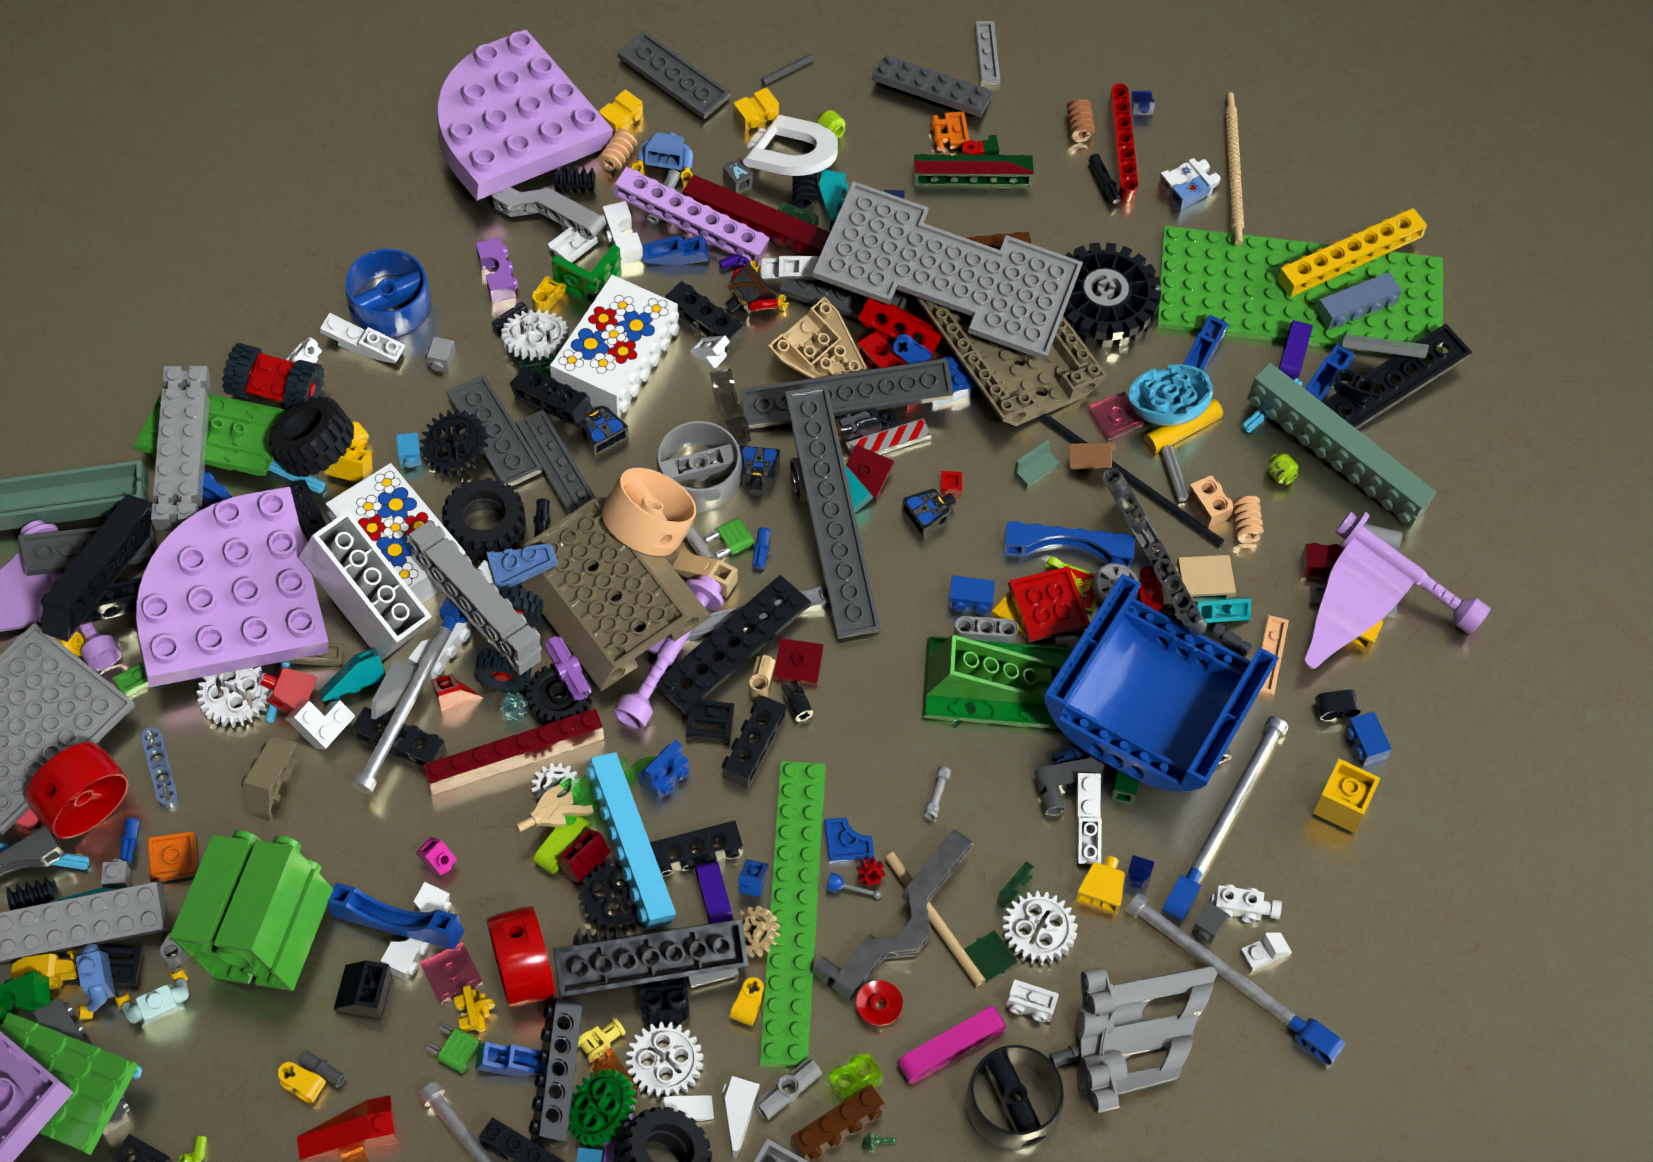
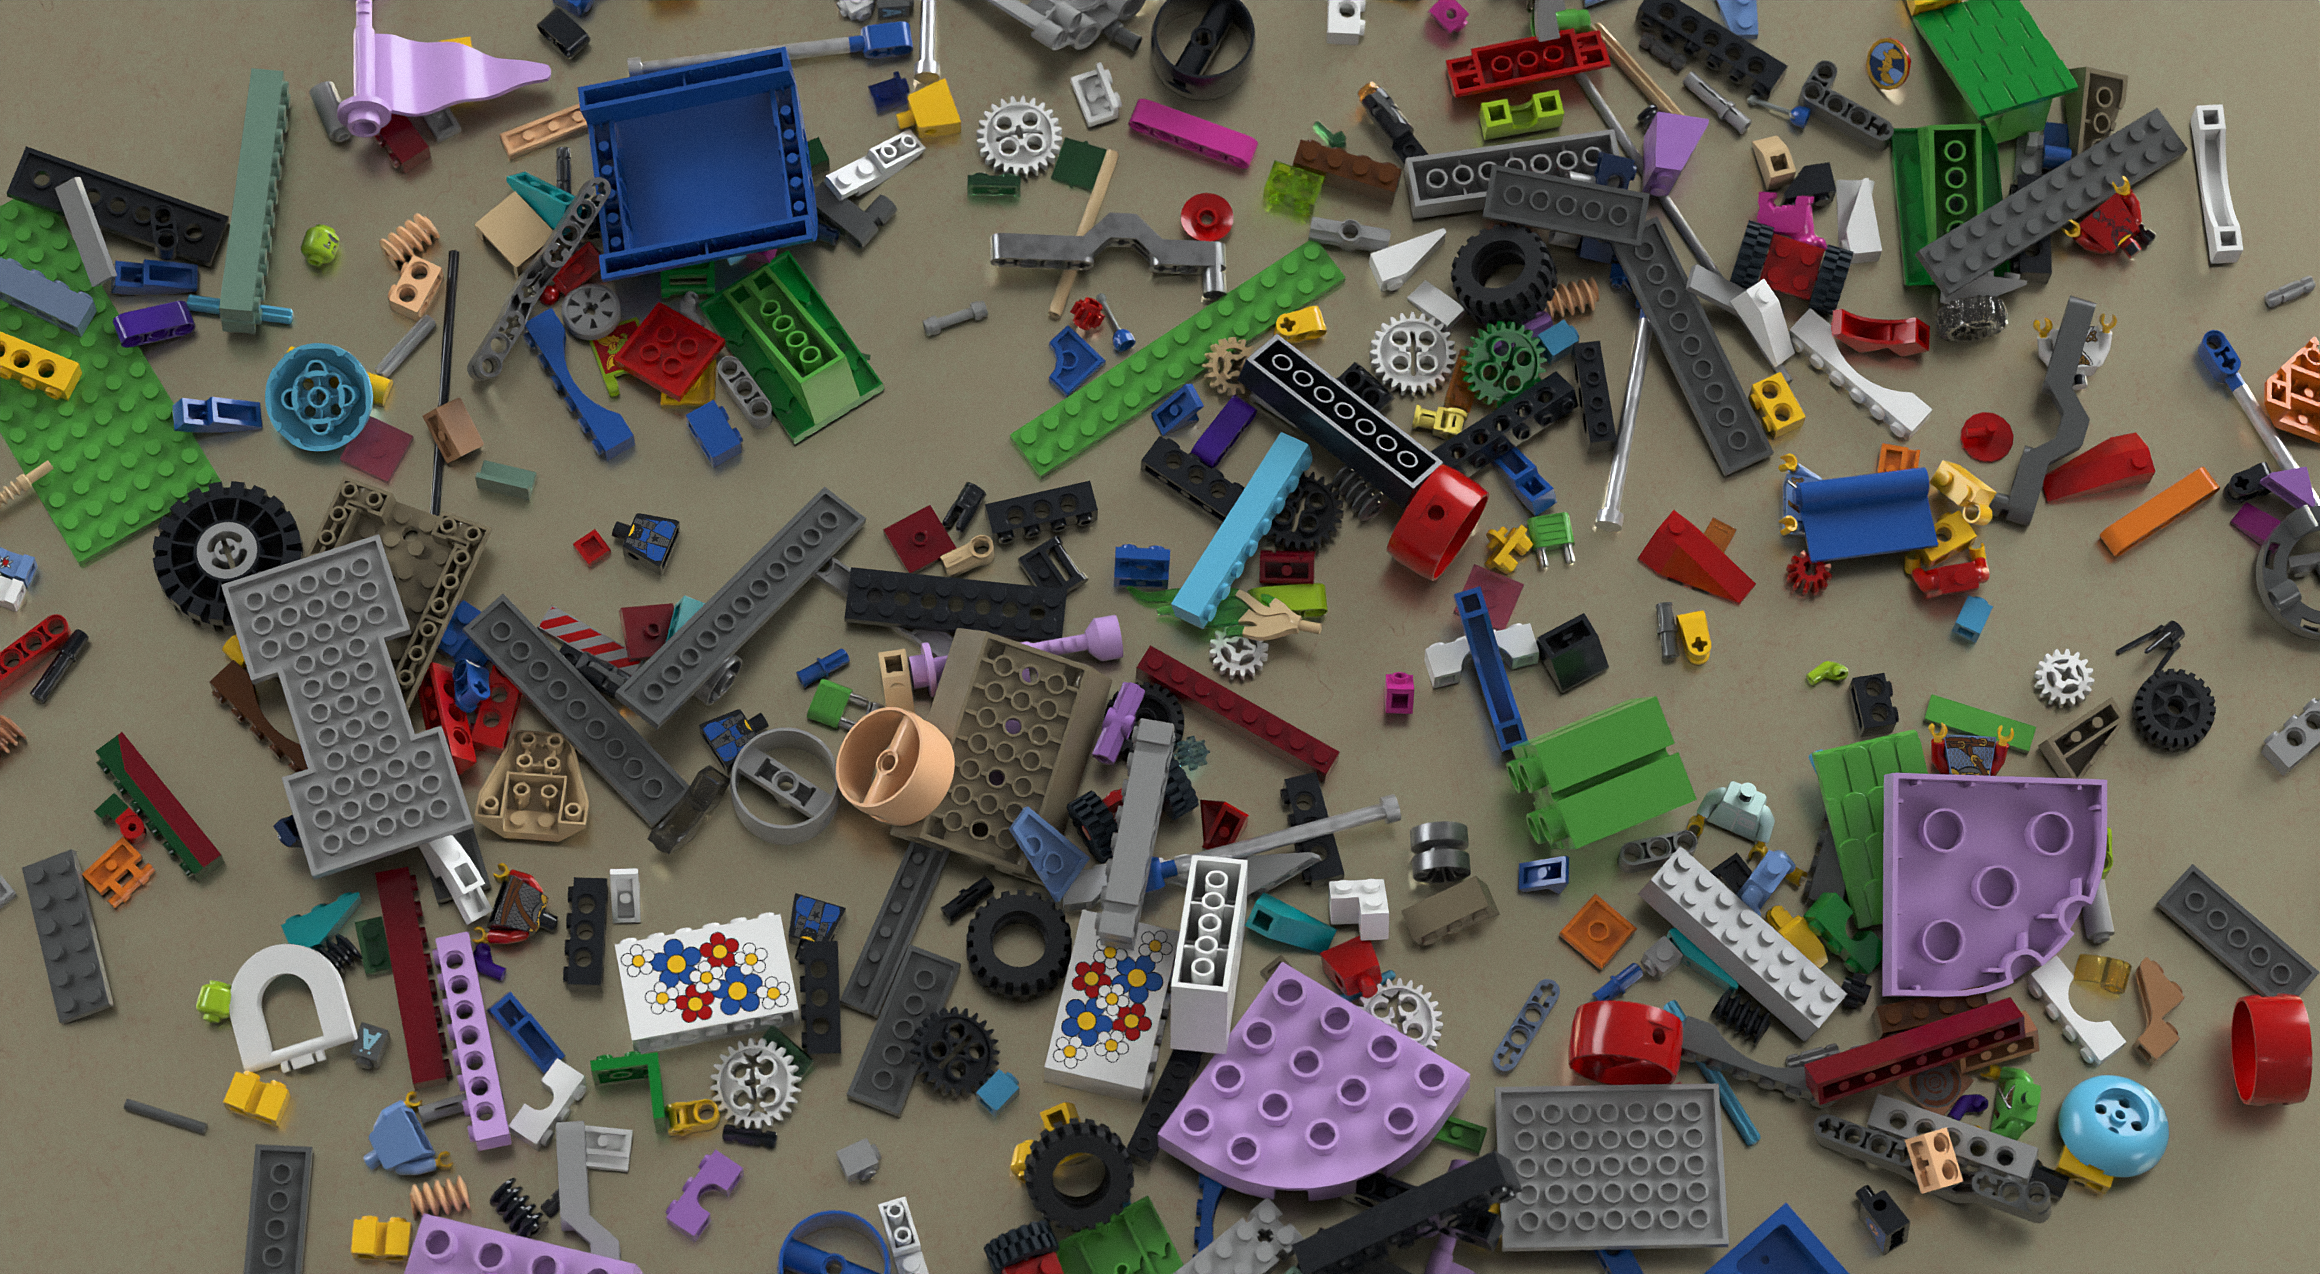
camera: 130 degrees left, 10 degrees up
none -> flat silver wheel [1410,821,1471,883]

